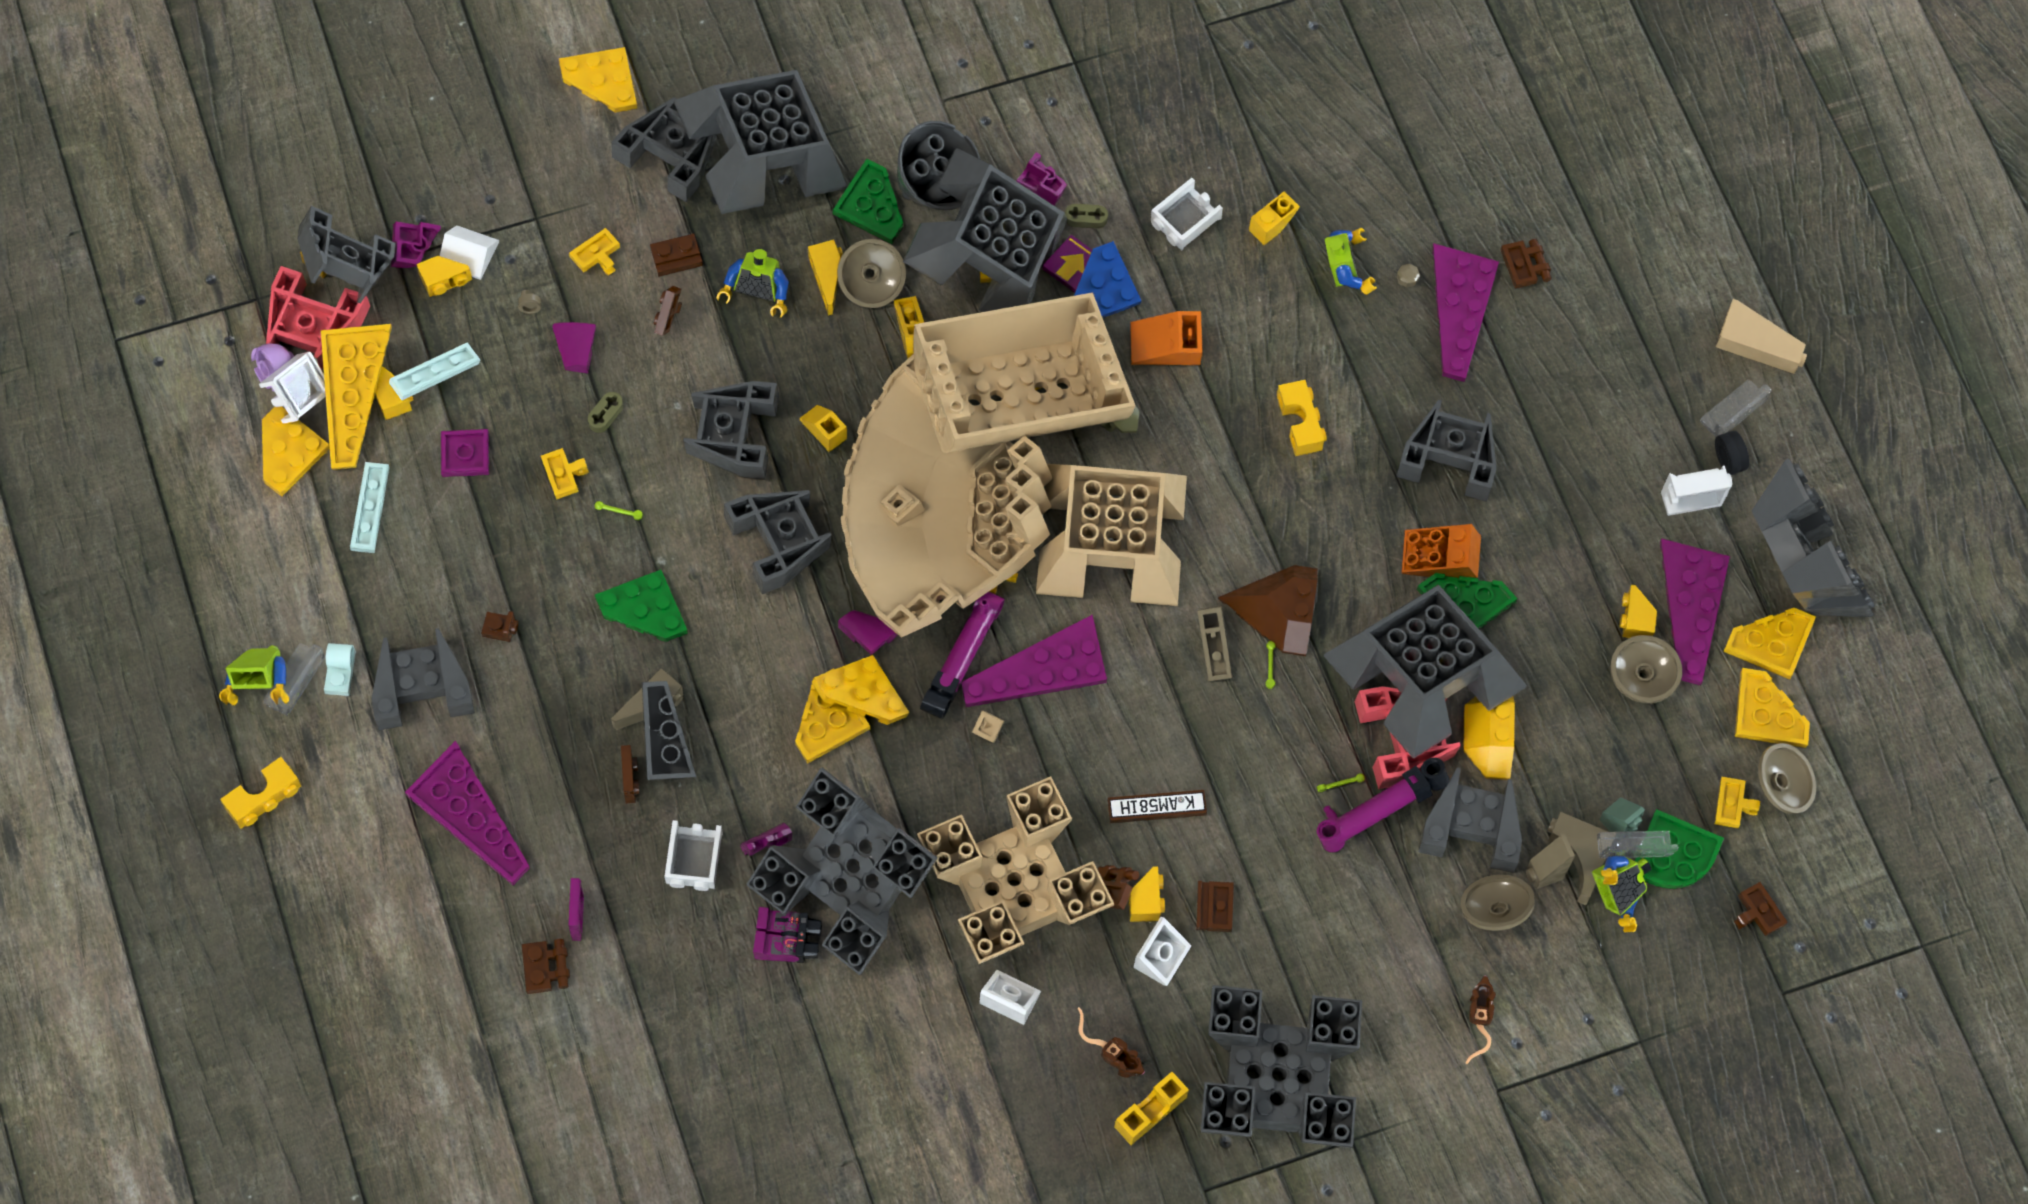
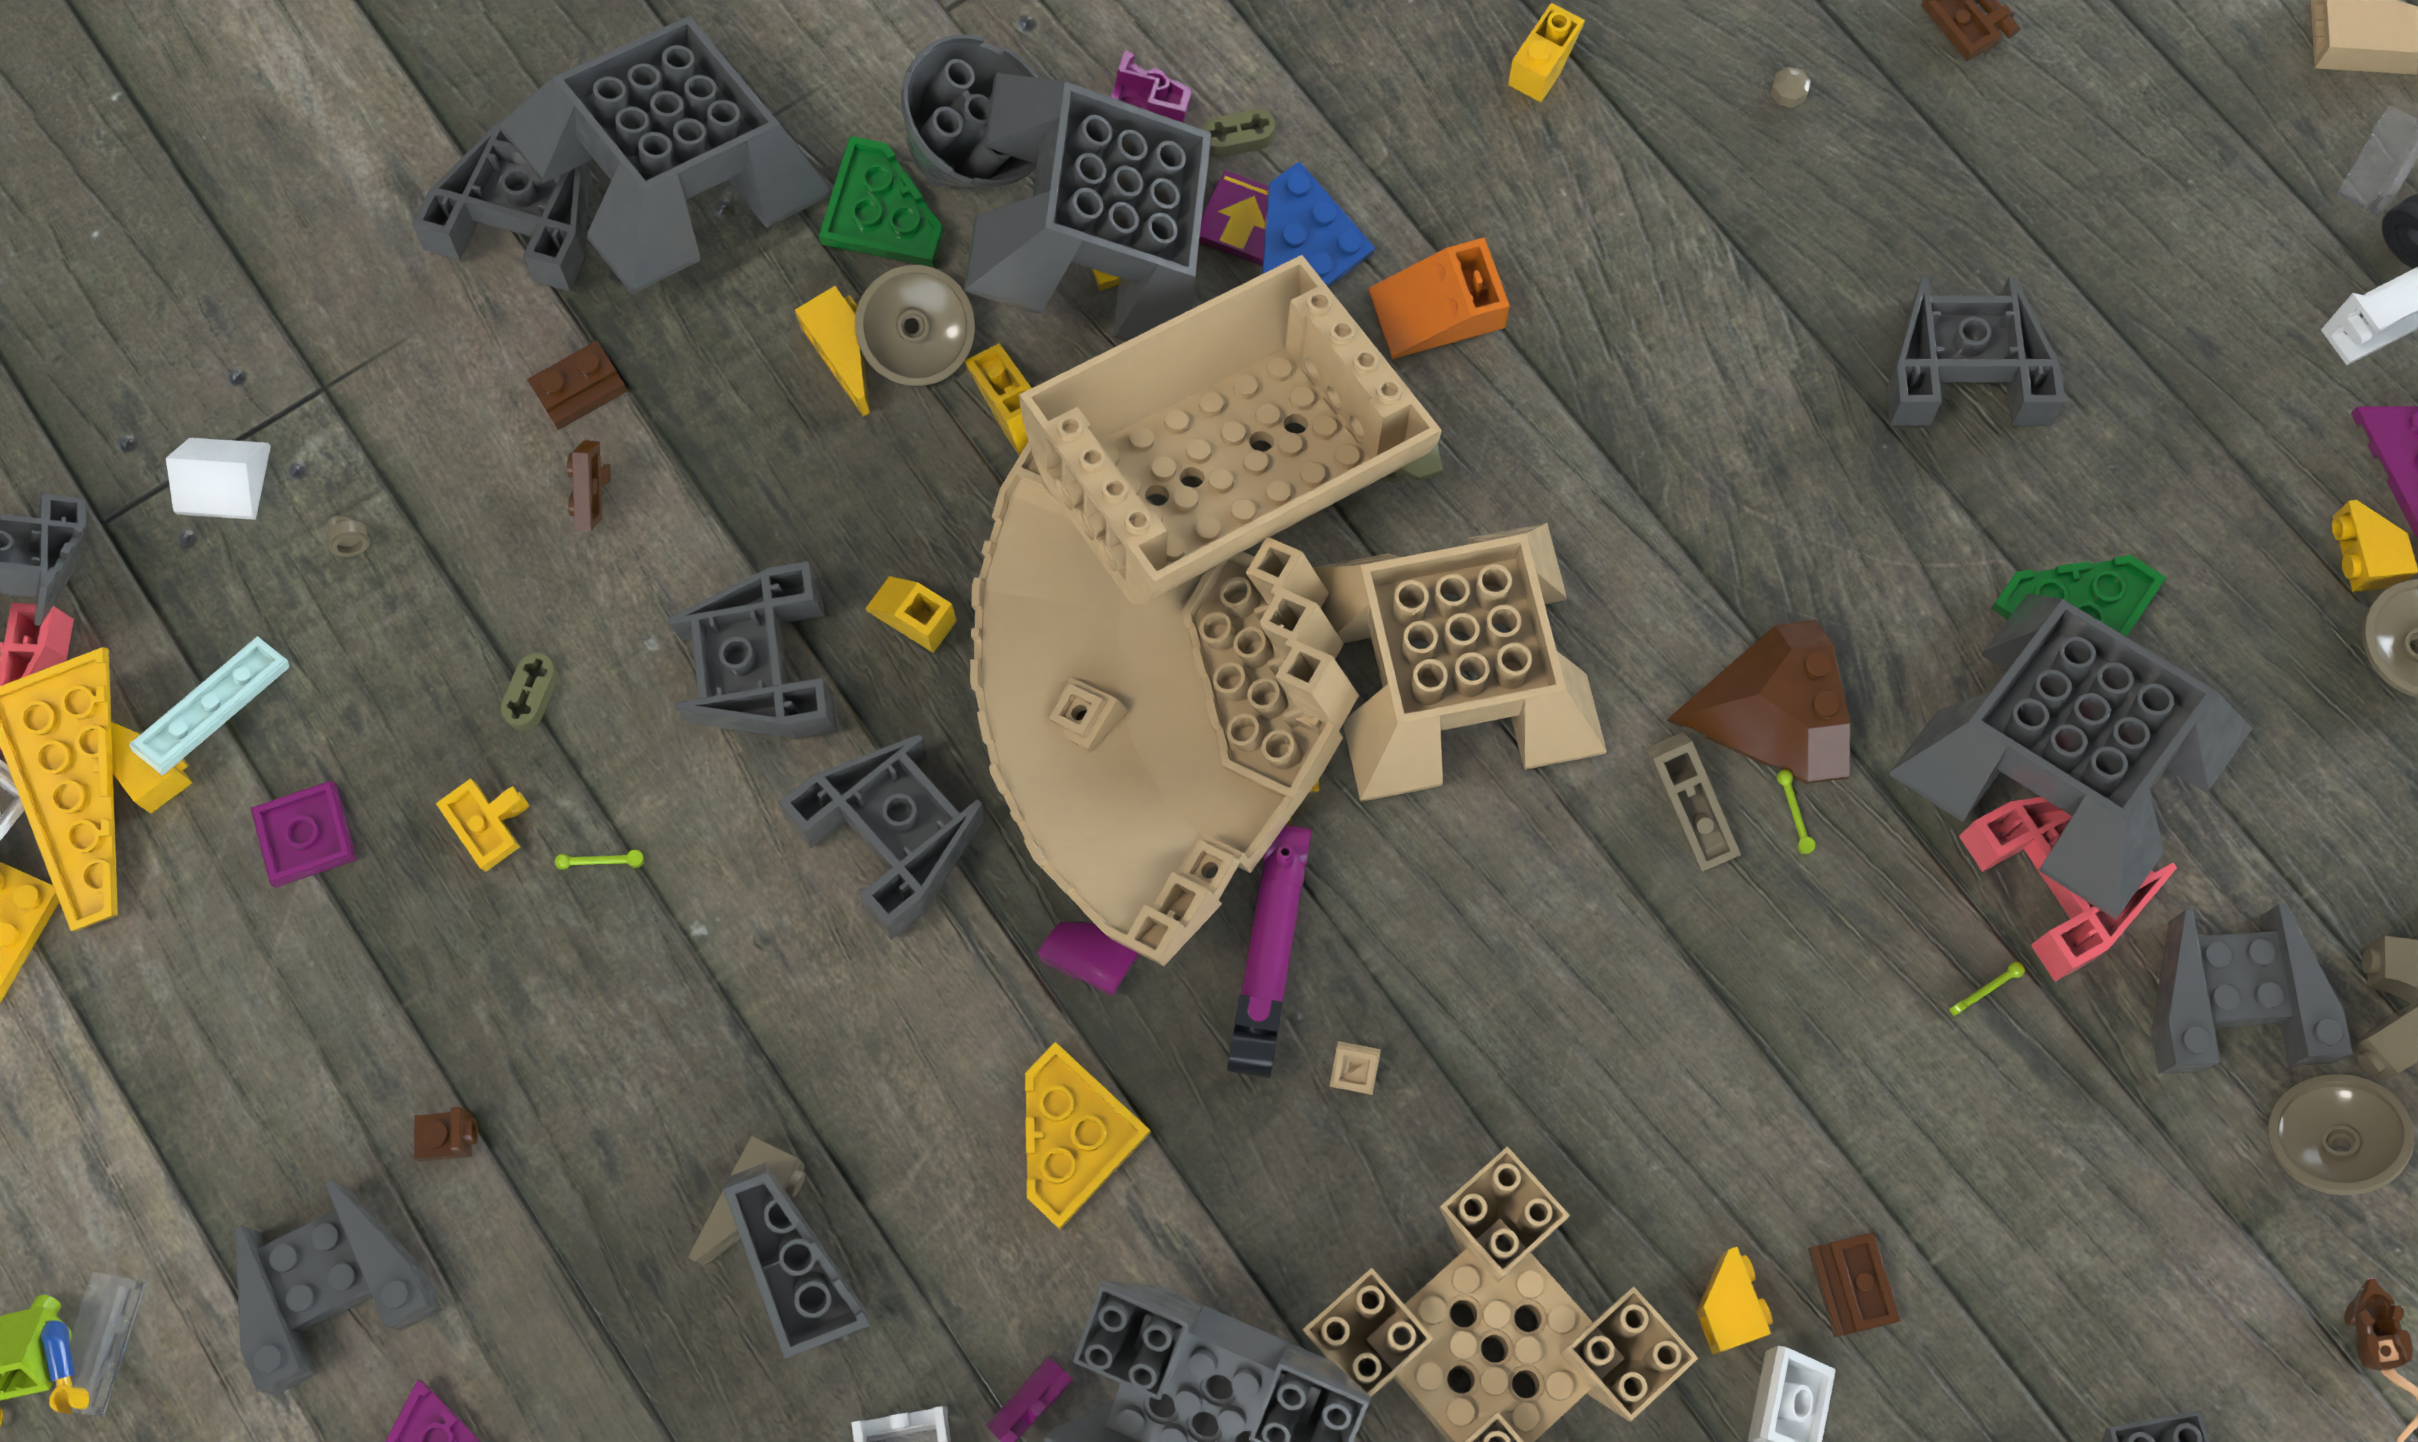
camera: 10 degrees left, 5 degrees up
light aqua plate [324,643,356,696] -> none
light aqua tile [350,462,389,553] -> none
magenta slope [391,221,441,268] -> none
yellow slope [417,256,472,297] -> none
magenta slope [552,322,596,374] -> none
yellow plate [559,47,637,113] -> none
yellow plate [569,228,620,276] -> none
green plate [595,570,688,642] -> none
reddish brown plate [621,745,640,804] -> none
torso [717,249,789,317] -> none
yellow plate [812,655,909,725] -> none
magenta wing [961,615,1107,707] -> none
reddish brown plate [1097,865,1139,910] -> none
tile [1107,790,1207,823] -> none
white window [1151,178,1223,251] -> none
yellow arch [1276,380,1327,456] -> none
magenta piece [1316,758,1449,852] -> none
torso [1325,228,1377,295] -> none
orange slope [1402,524,1481,578] -> none
magenta wing [1432,243,1499,382] -> none
yellow wedge [1463,696,1515,780] -> none

